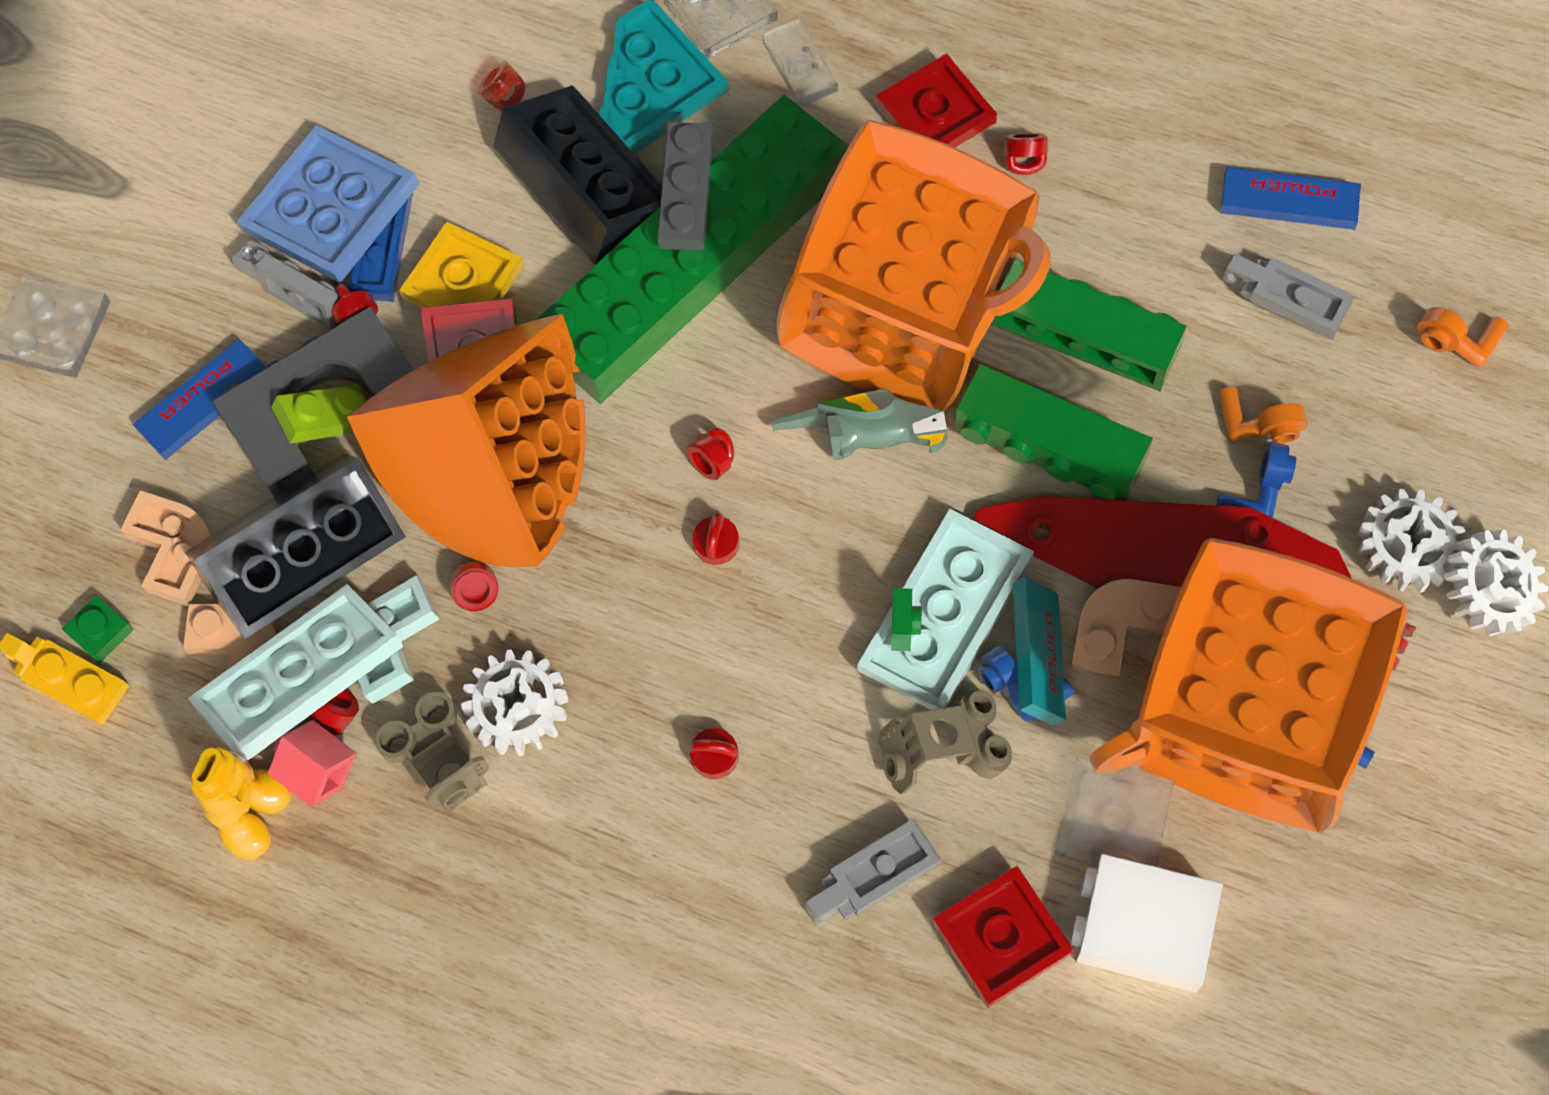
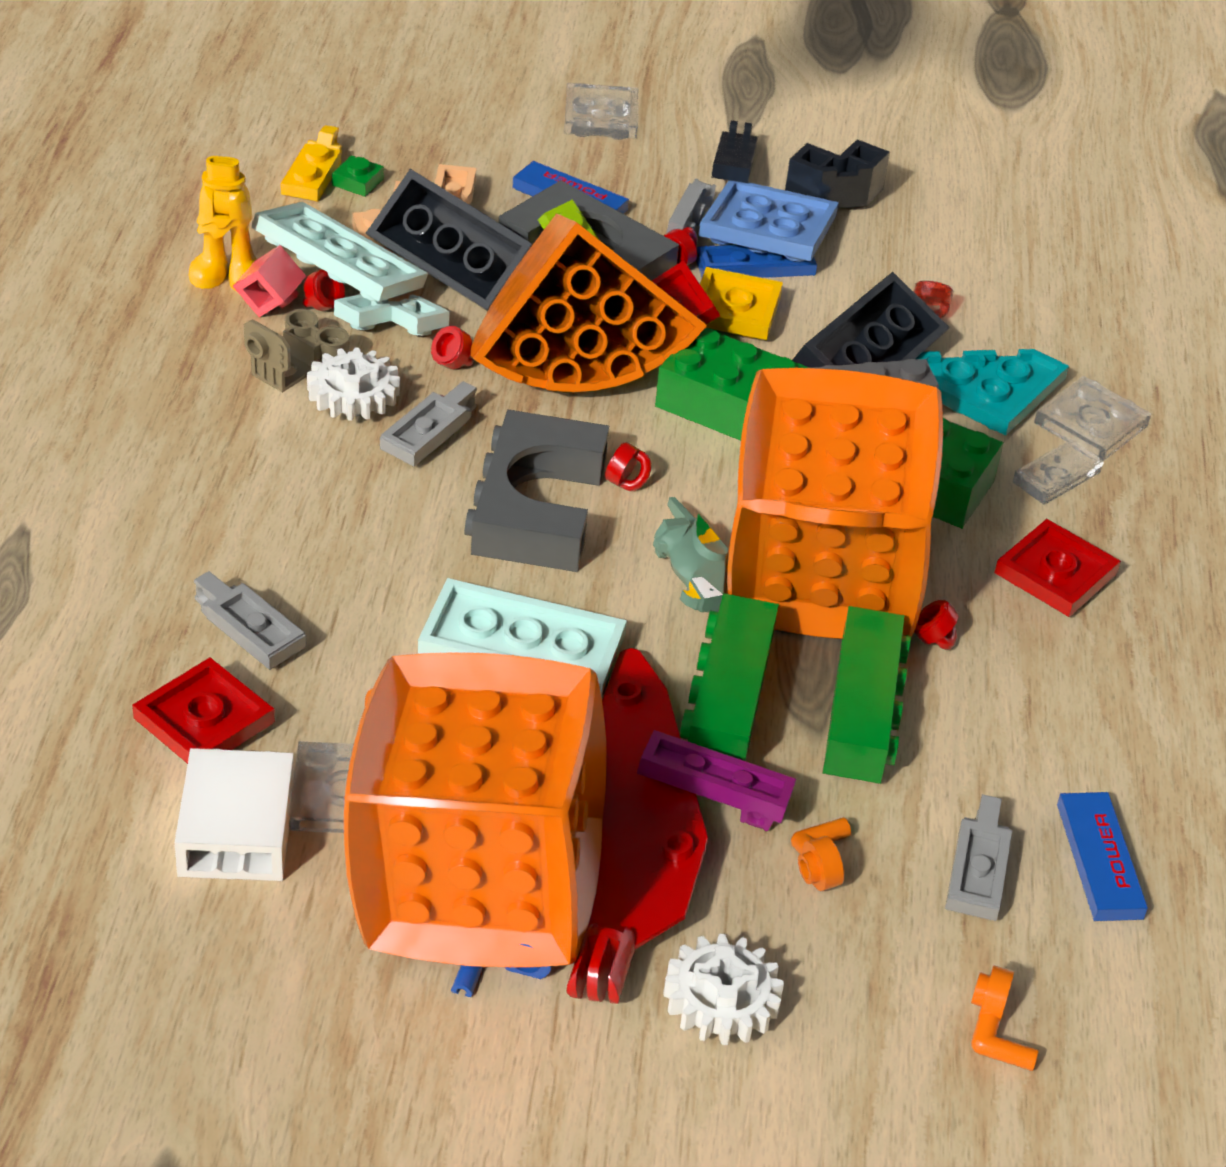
camera: 65 degrees right, 25 degrees down
red tile [690,728,739,780] -> none
red tile [692,513,739,565] -> none
dark tan piece [879,690,1012,794] -> none
green plate [891,588,922,651] -> none
red tile [1004,133,1048,176] -> none
blue plate [1216,441,1296,517] -> none
white gear [1444,529,1548,636] -> none
none -> light grey hinge [380,381,477,467]
none -> dark grey arch [464,409,610,572]
none -> magenta hinge [637,730,797,831]
none -> black hinge [711,120,758,183]
none -> black brick [785,139,890,208]

